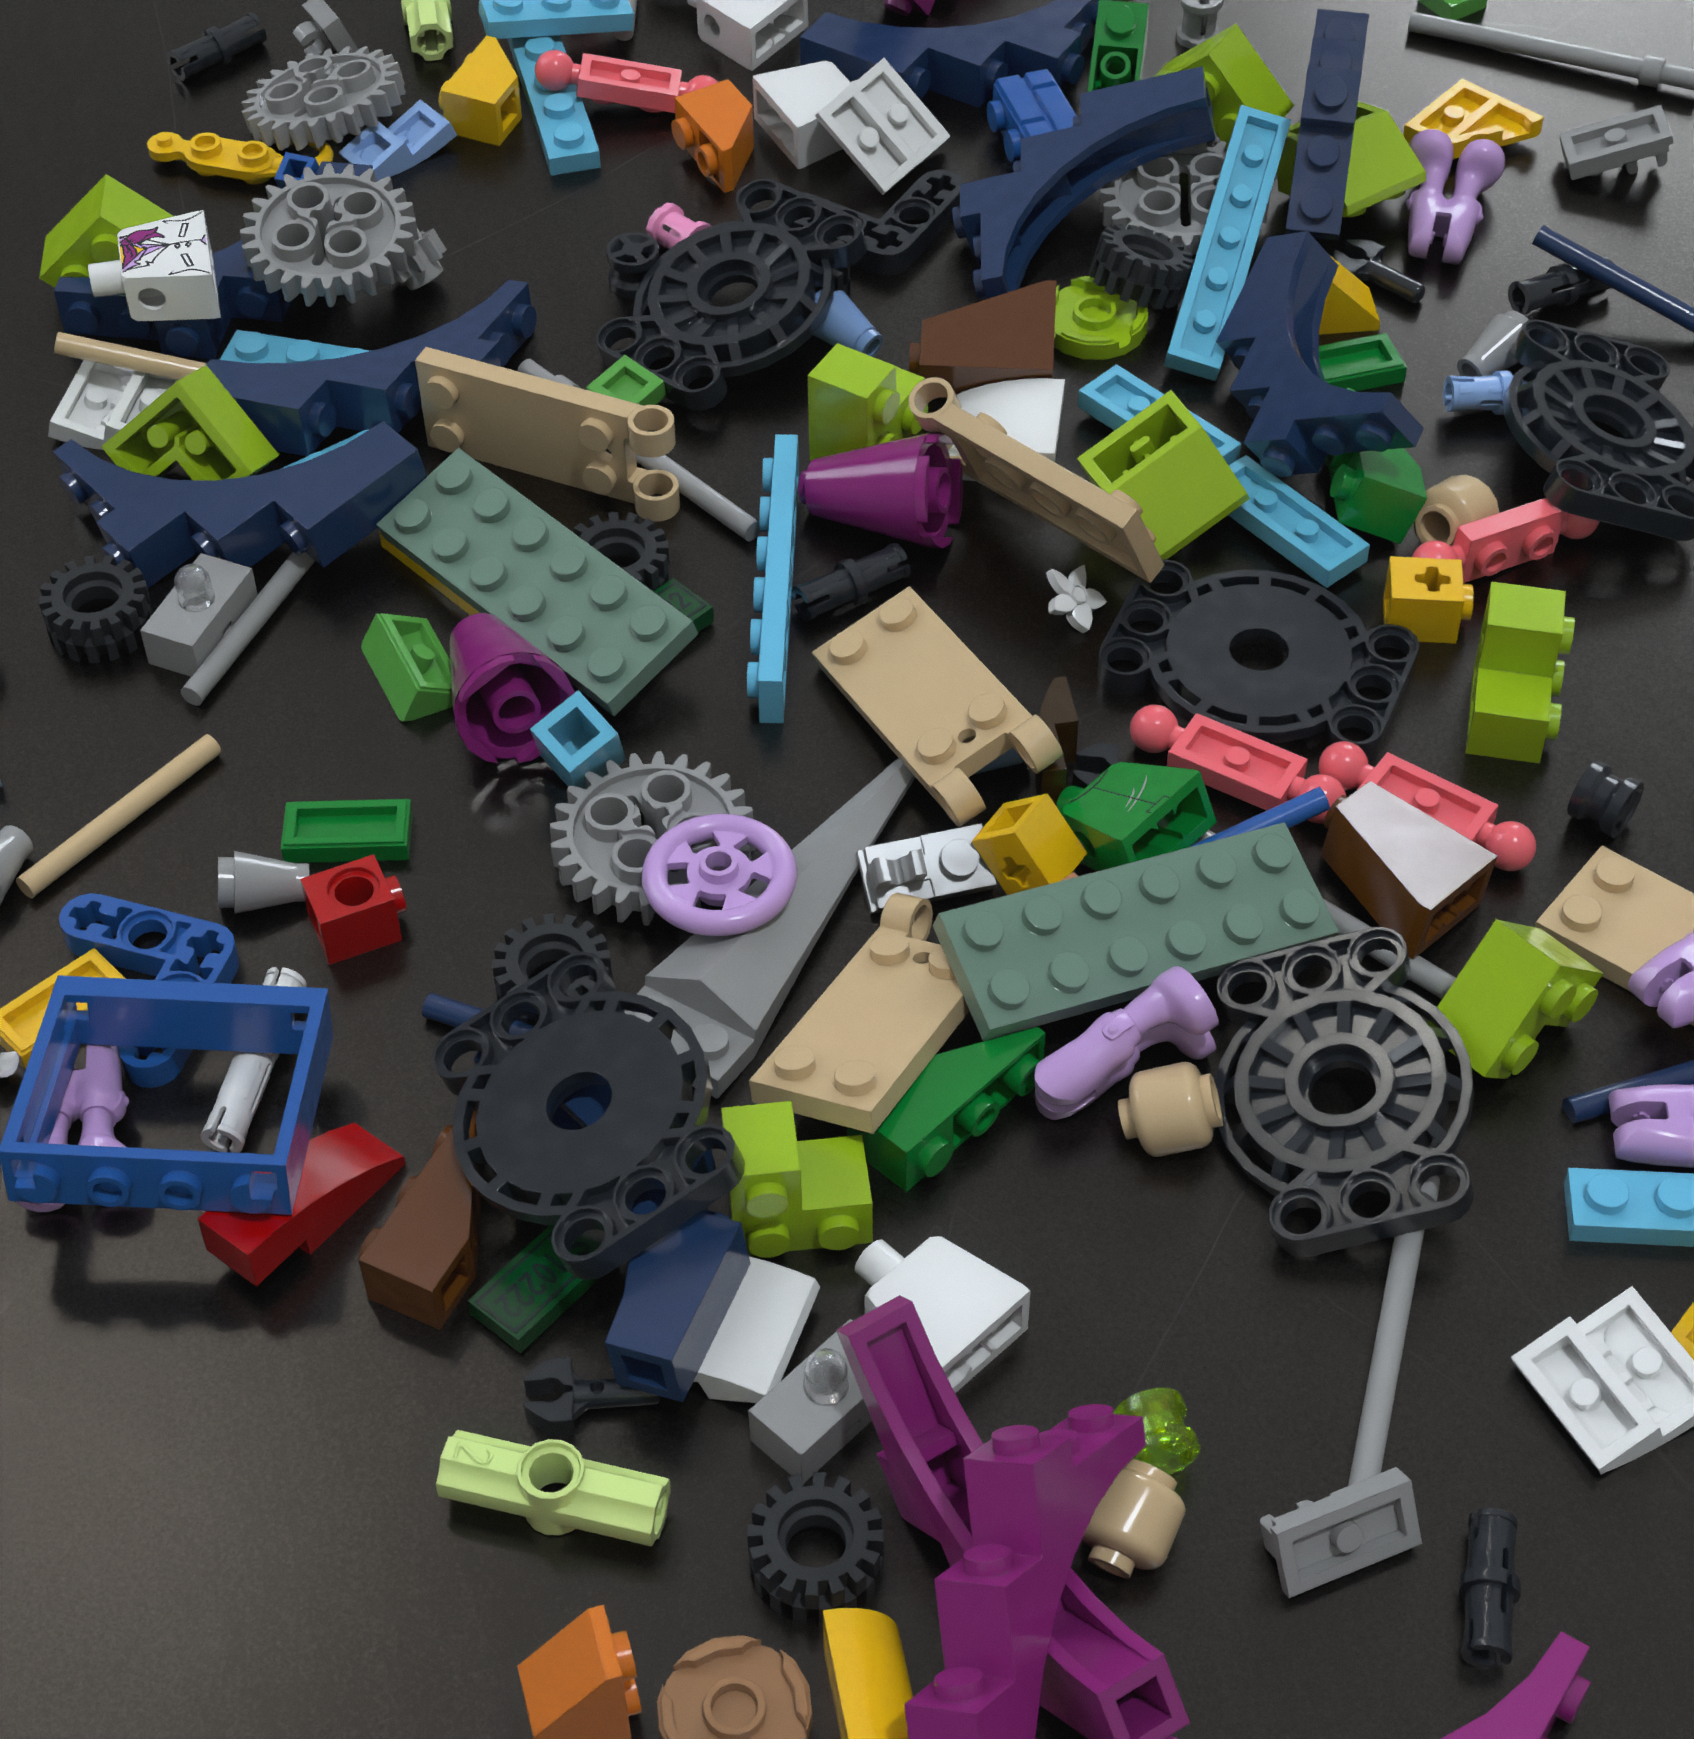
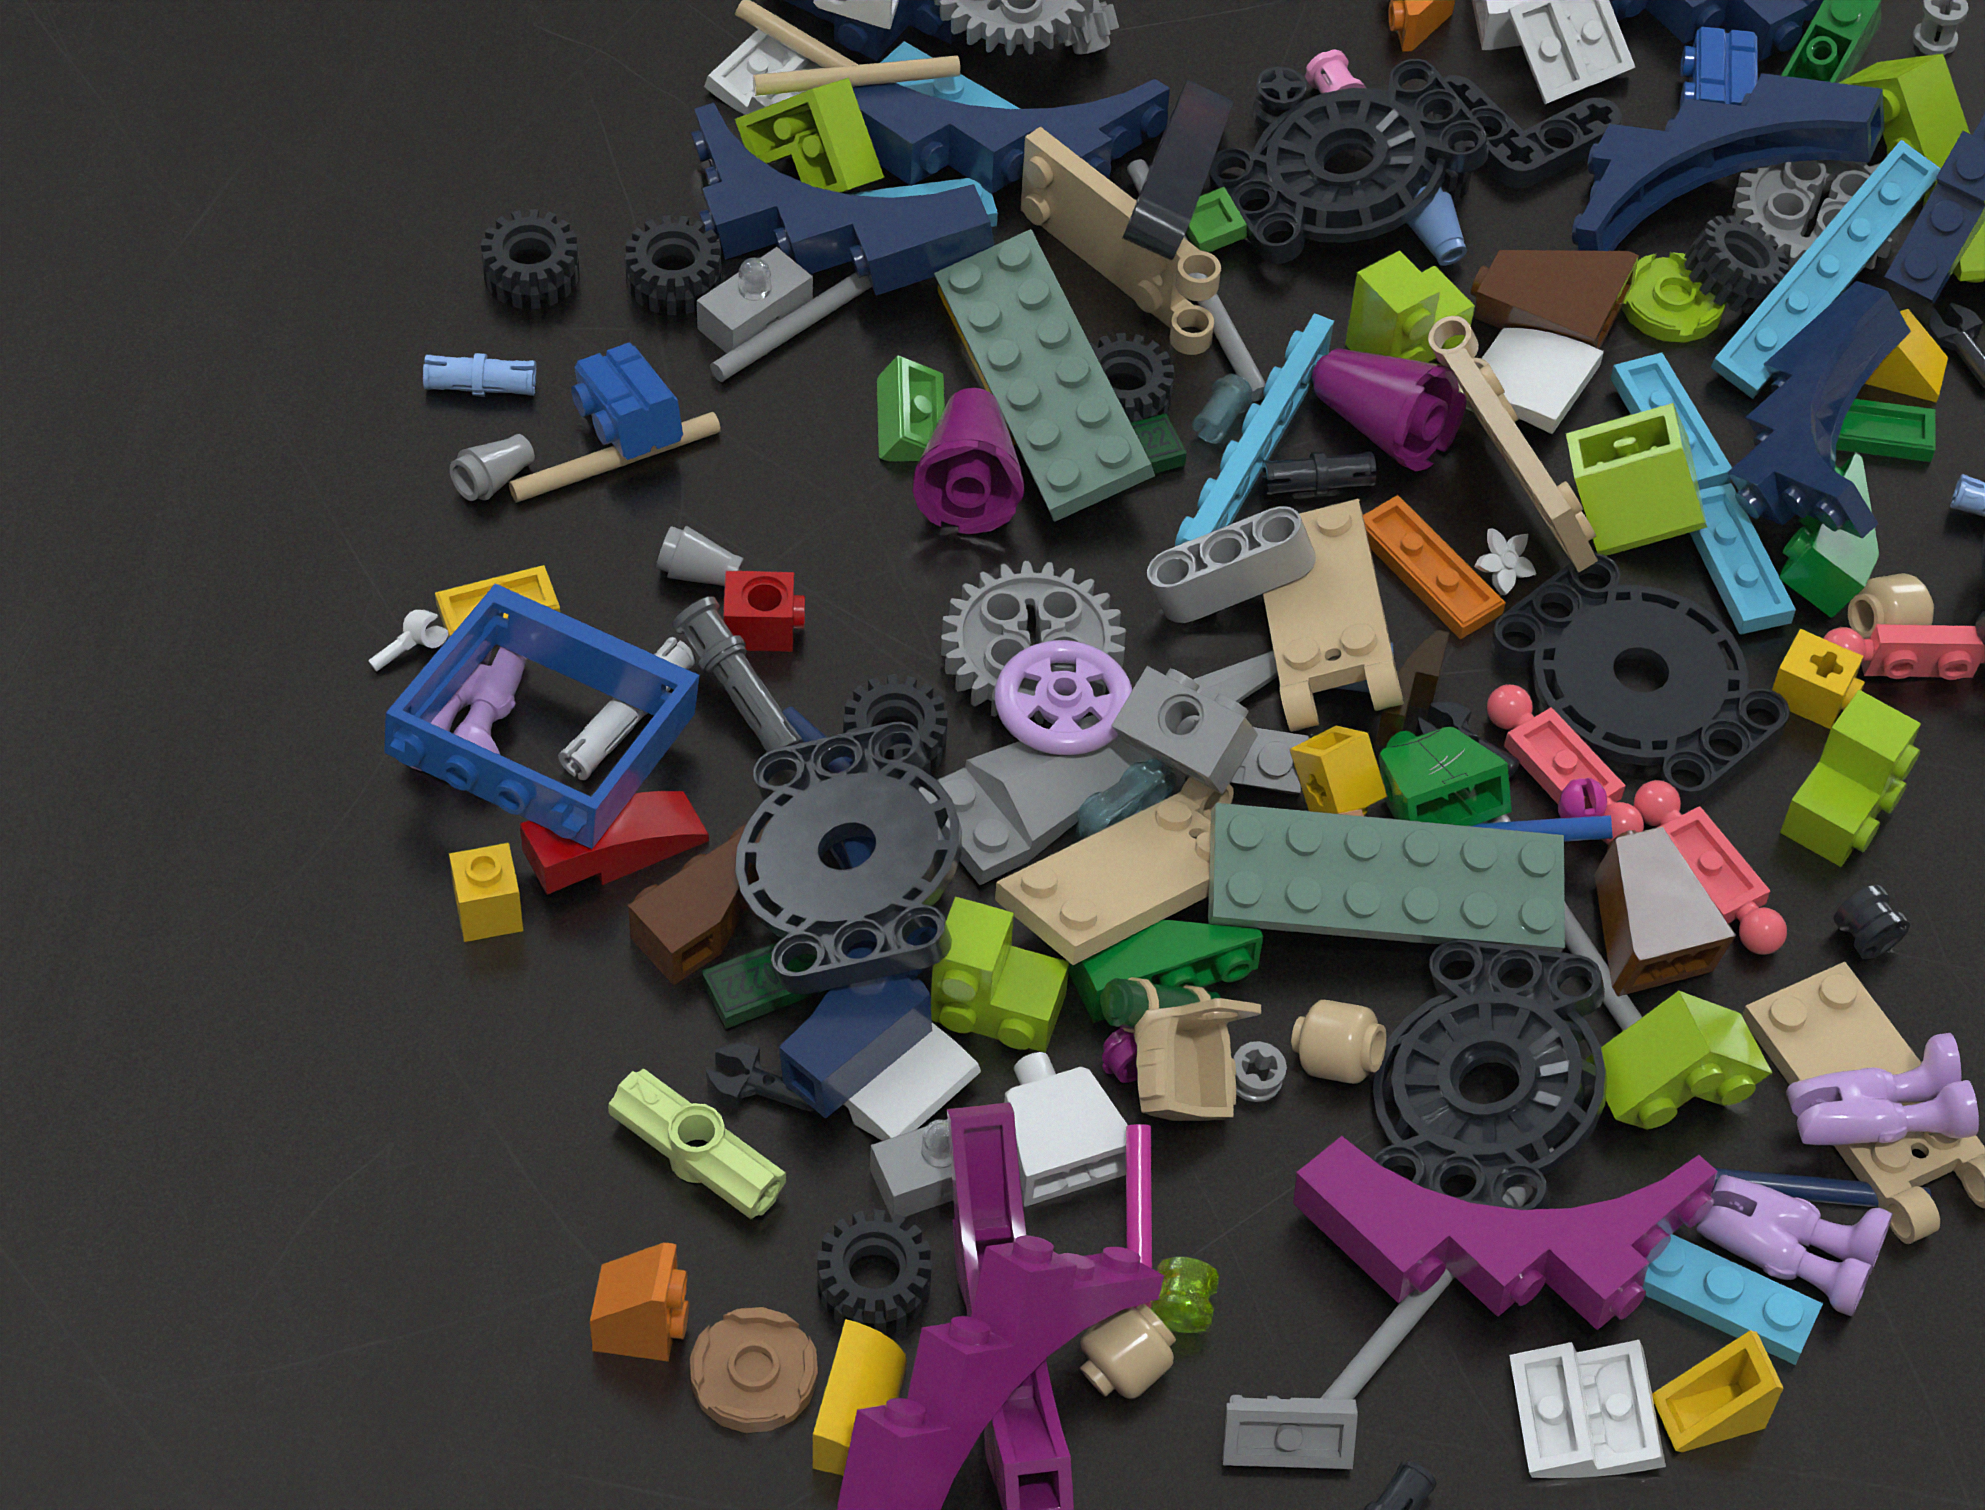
camera: 20 degrees right, 5 degrees up
blue beam [59,893,240,1088] -> none
green tile [281,799,413,863] -> none
medium azure brick [530,690,626,789] -> none
lavender piece [1035,966,1219,1120] -> none
none -> yellow brick [449,843,523,942]
none -> blue brick [571,342,683,460]
none -> dark grey pin [672,597,803,752]
none -> tan bar [753,56,960,96]
none -> clear light blue plate [1076,758,1176,839]
none -> tan piece [1100,977,1261,1121]
none -> magenta plate [1102,1028,1138,1083]
none -> light grey brick [1111,666,1258,795]
none -> black beam [1122,79,1234,261]
none -> dark pink bar [1126,1124,1153,1311]
none -> light grey beam [1147,506,1316,623]
none -> clear light blue pin [1192,374,1252,443]
none -> light grey bush [1233,1041,1287,1102]
none -> magenta arch [1293,1136,1718,1330]
none -> orange tile [1363,495,1506,640]
none -> dark pink hinge [1558,778,1607,818]

